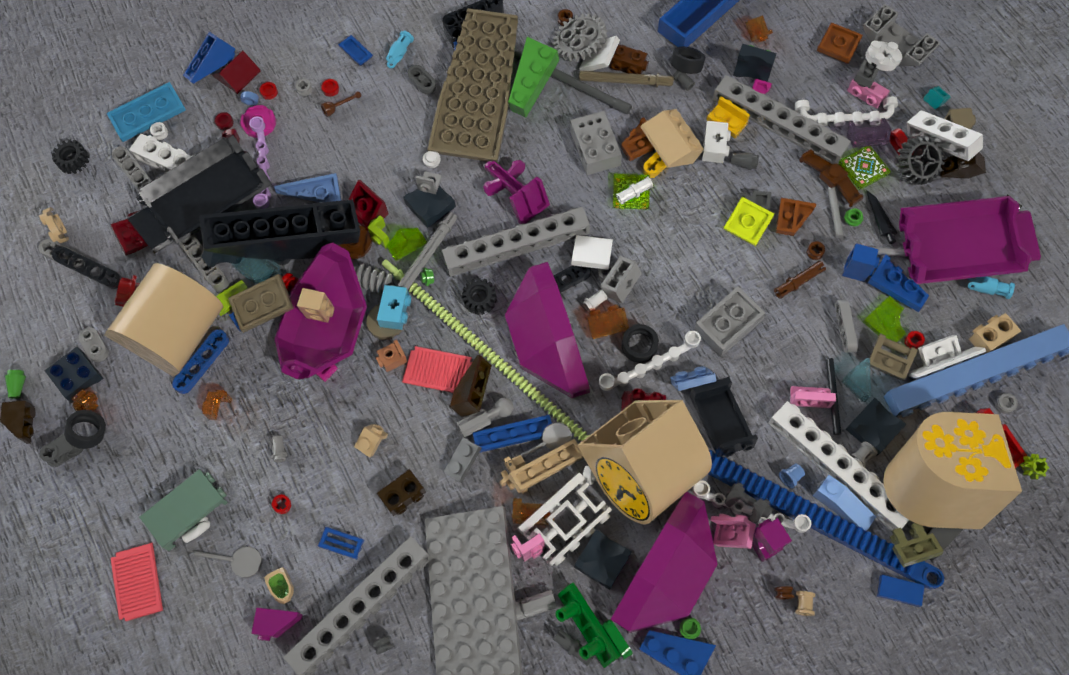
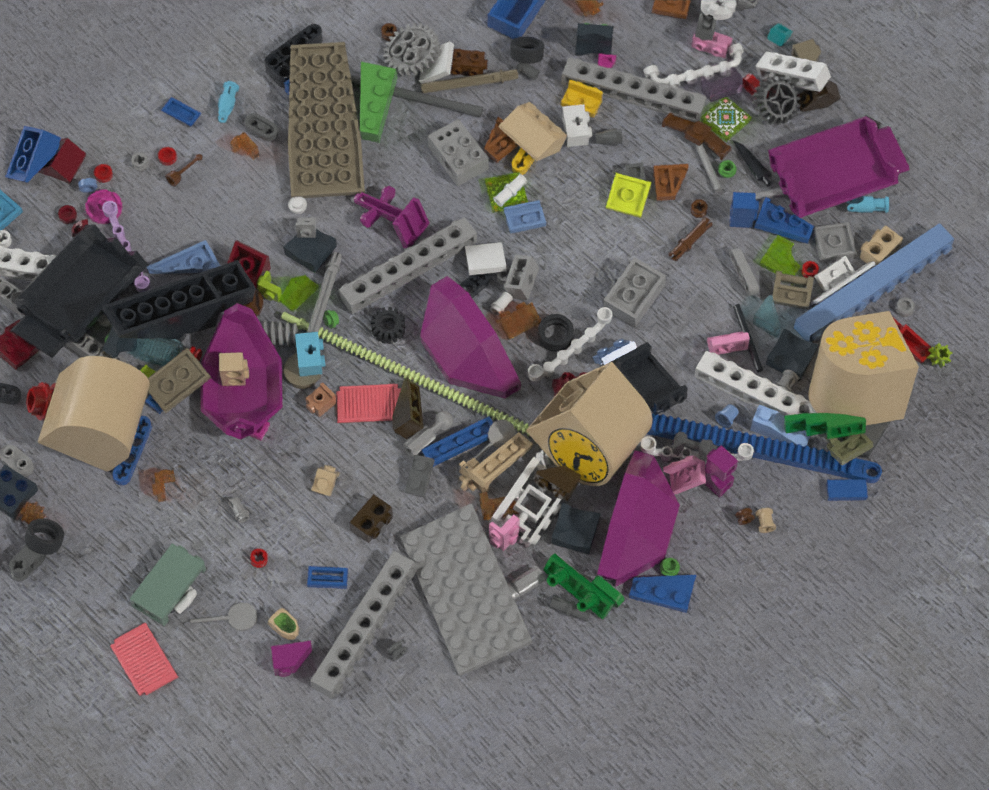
camera: 20 degrees left, 5 degrees down
none -> clear orange bracket [230,132,259,160]
none -> medium blue plate [504,200,546,234]
none -> dark brown slope [534,465,581,501]
none -> green slope [784,413,866,439]
none -> light grey tile [812,222,857,262]

